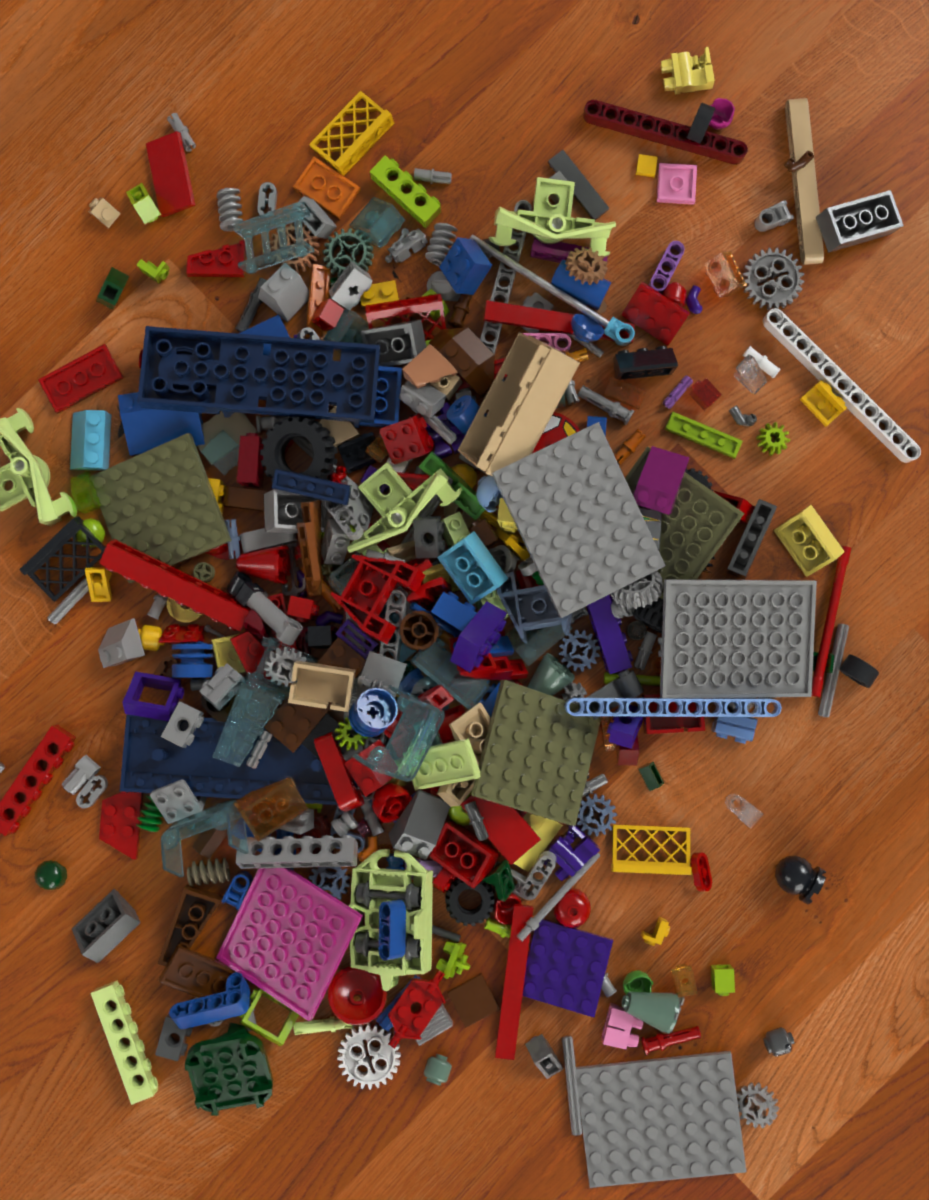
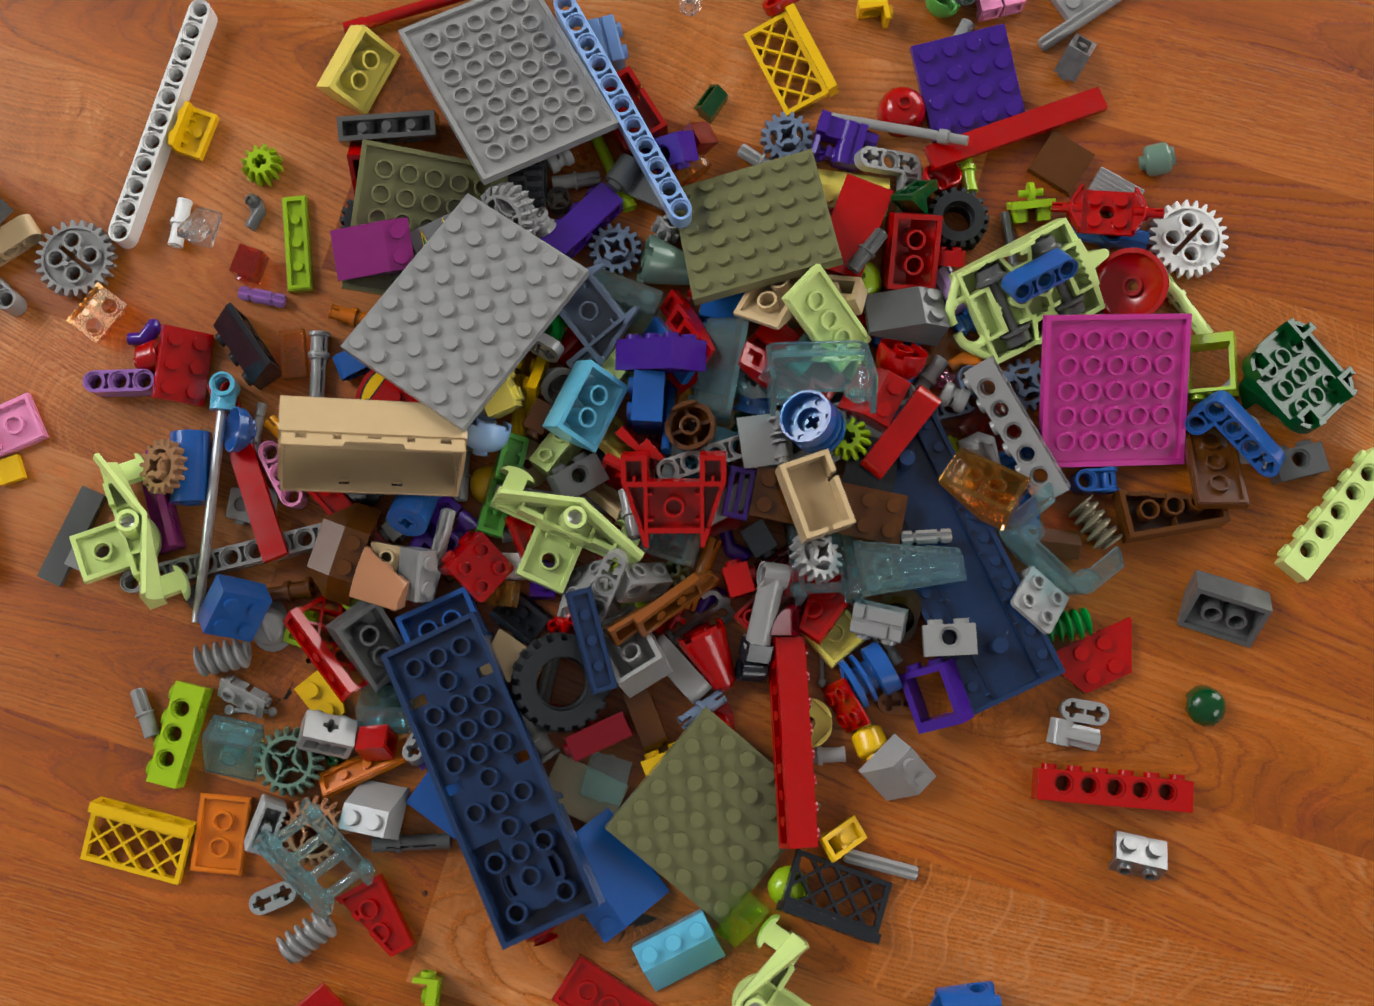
camera: 120 degrees left, 5 degrees down
olive wheel [193,562,215,582] -> none

